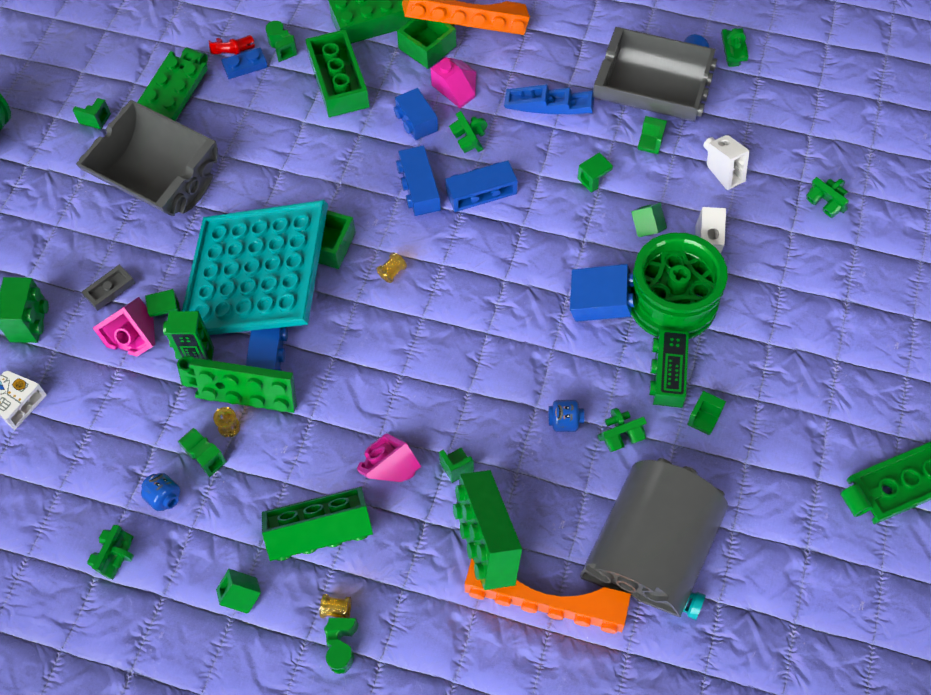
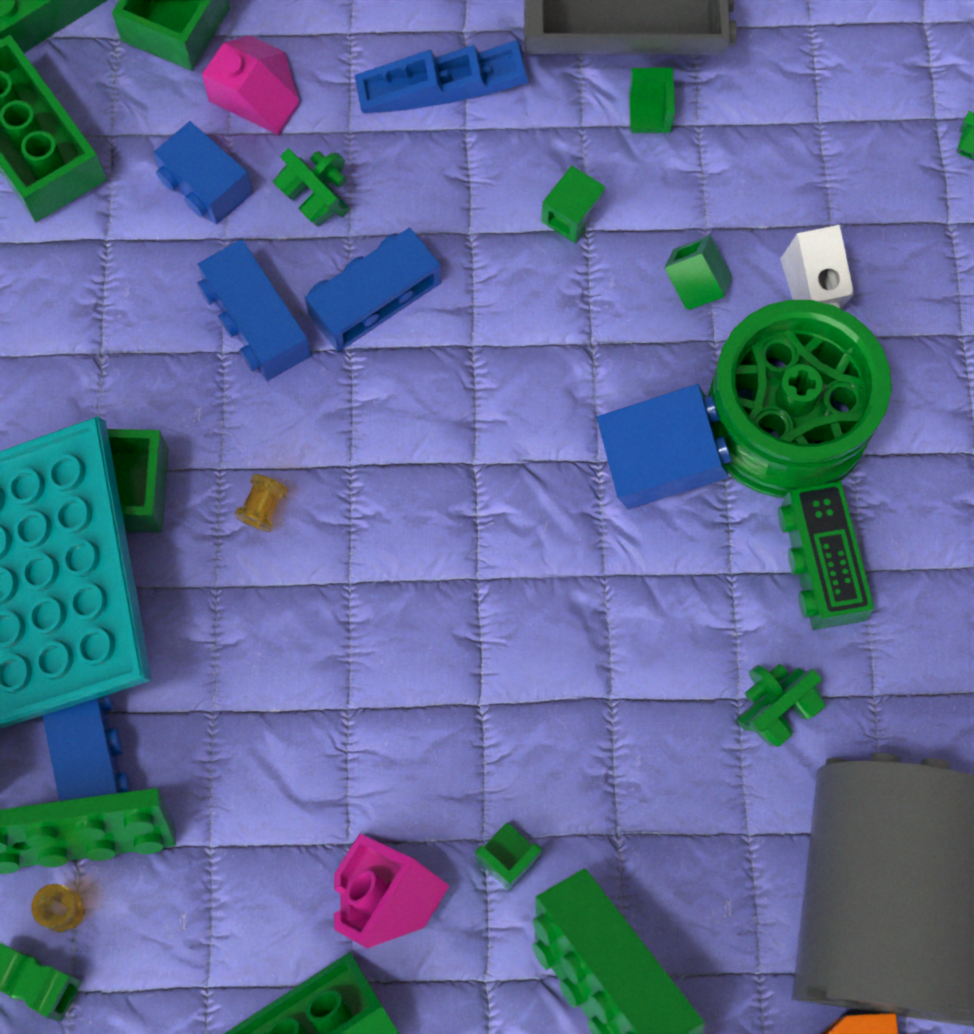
camera: 20 degrees left, 10 degrees up
blue head [549,400,584,432] -> none
green panel [687,391,726,435] -> none
white torso [703,135,749,190] -> none

